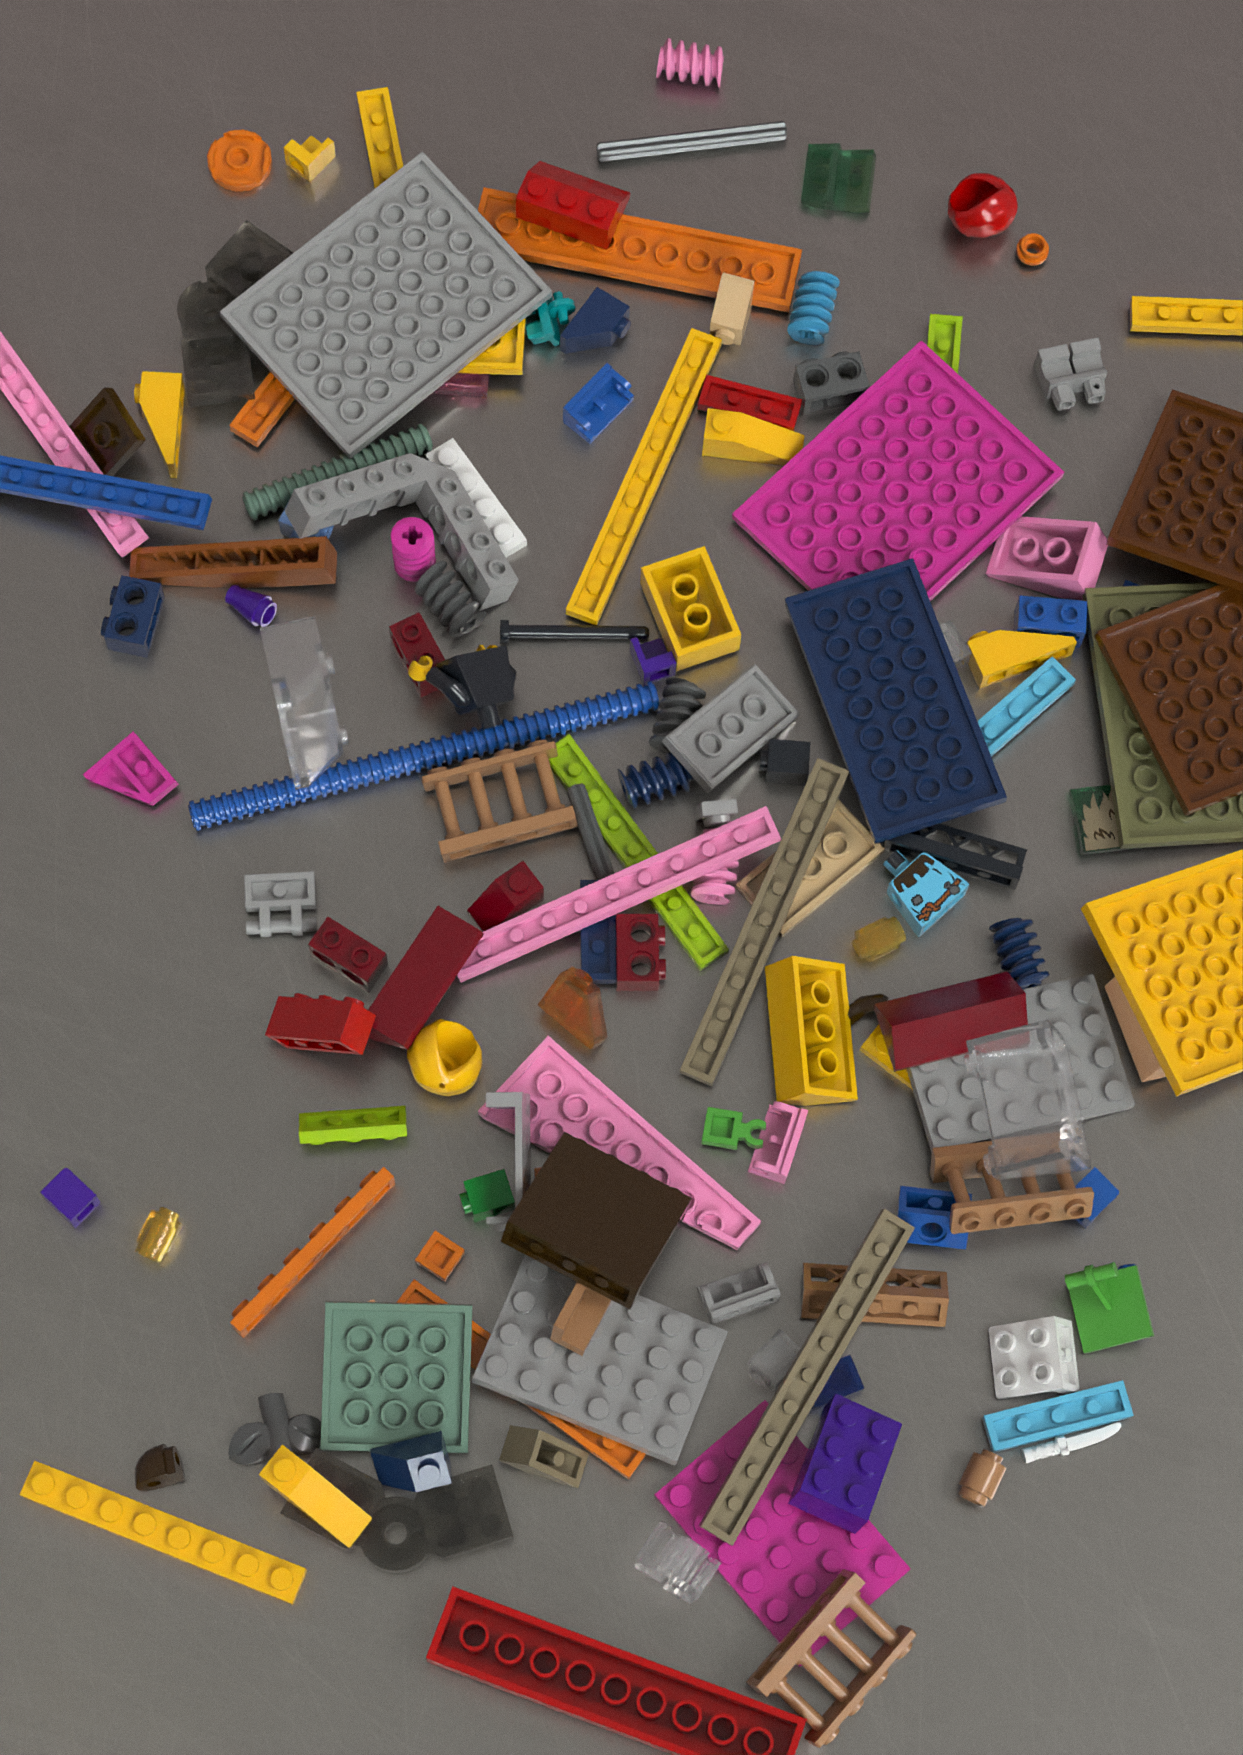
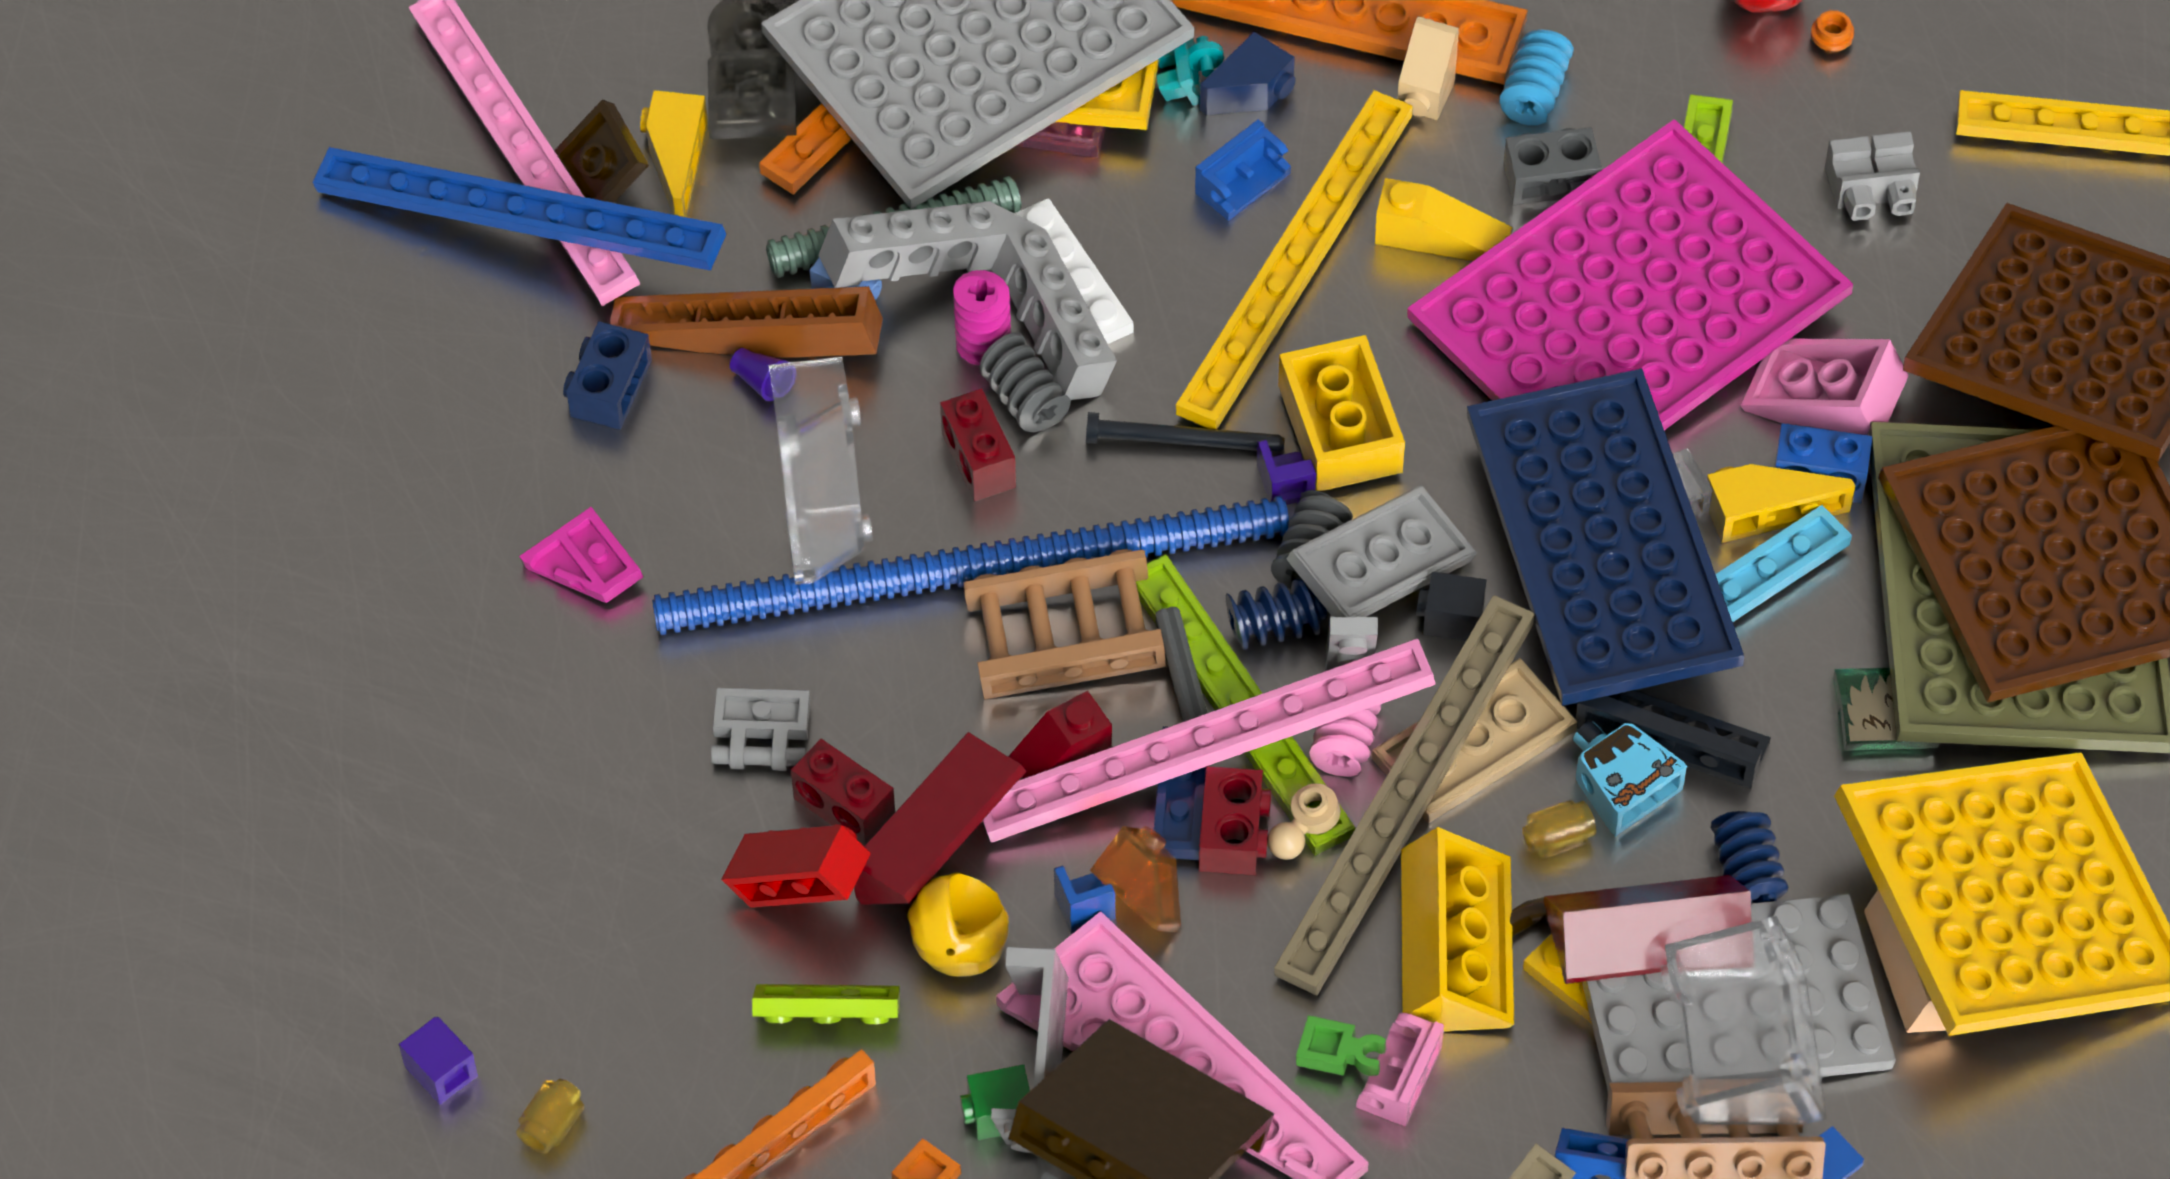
camera: 10 degrees right, 15 degrees down
black torso [408,645,517,730] -> none
red plate [697,375,802,431] -> none
none -> blue panel [1054,865,1116,934]
none -> tan plate [1267,784,1341,860]

